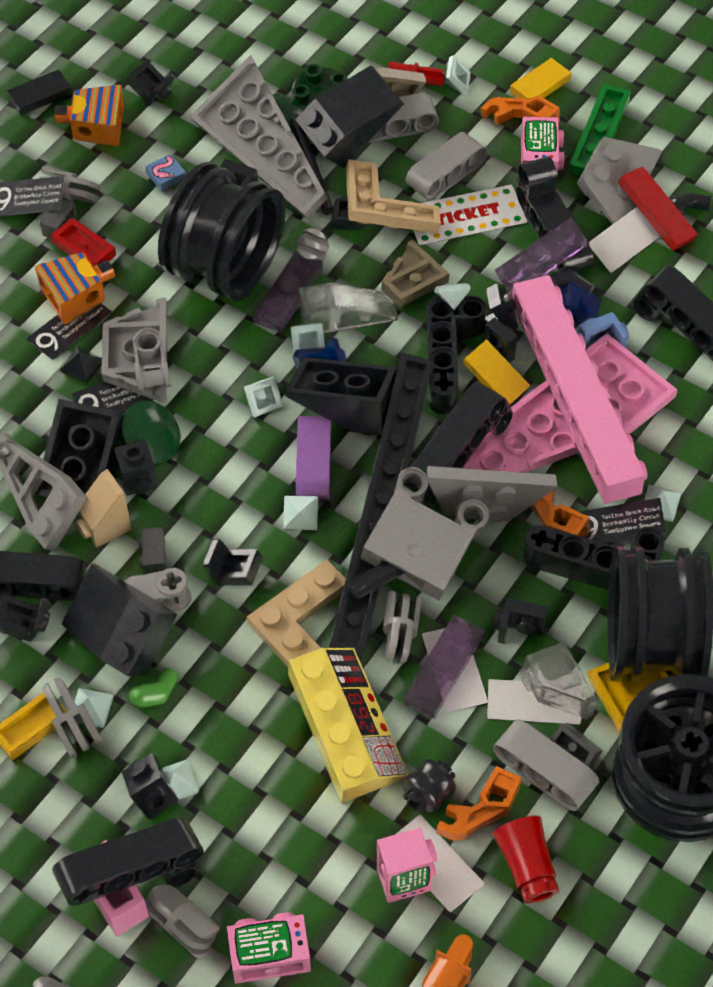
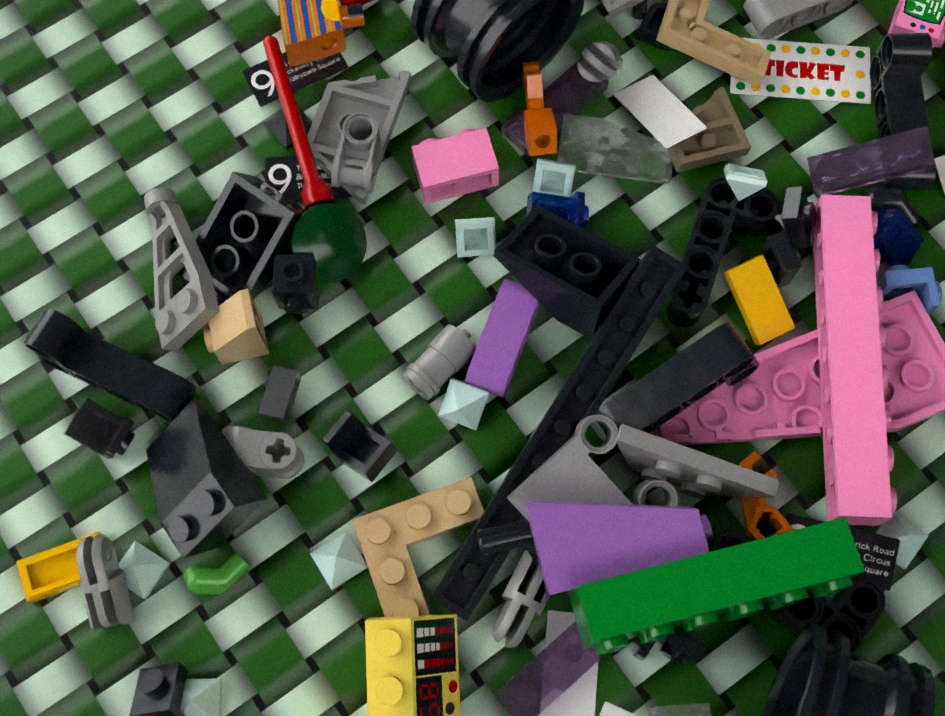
camera: 20 degrees right, 15 degrees up
none -> red piece [263,35,335,211]
none -> light aqua slope [310,531,368,590]
none -> light grey piece [402,324,476,400]
none -> bright pink brick [411,128,499,204]
none -> orange piece [523,62,557,156]
none -> medium lavender slope [524,501,713,595]
none -> green brick [570,517,865,656]
none -> white sticker [614,75,707,148]

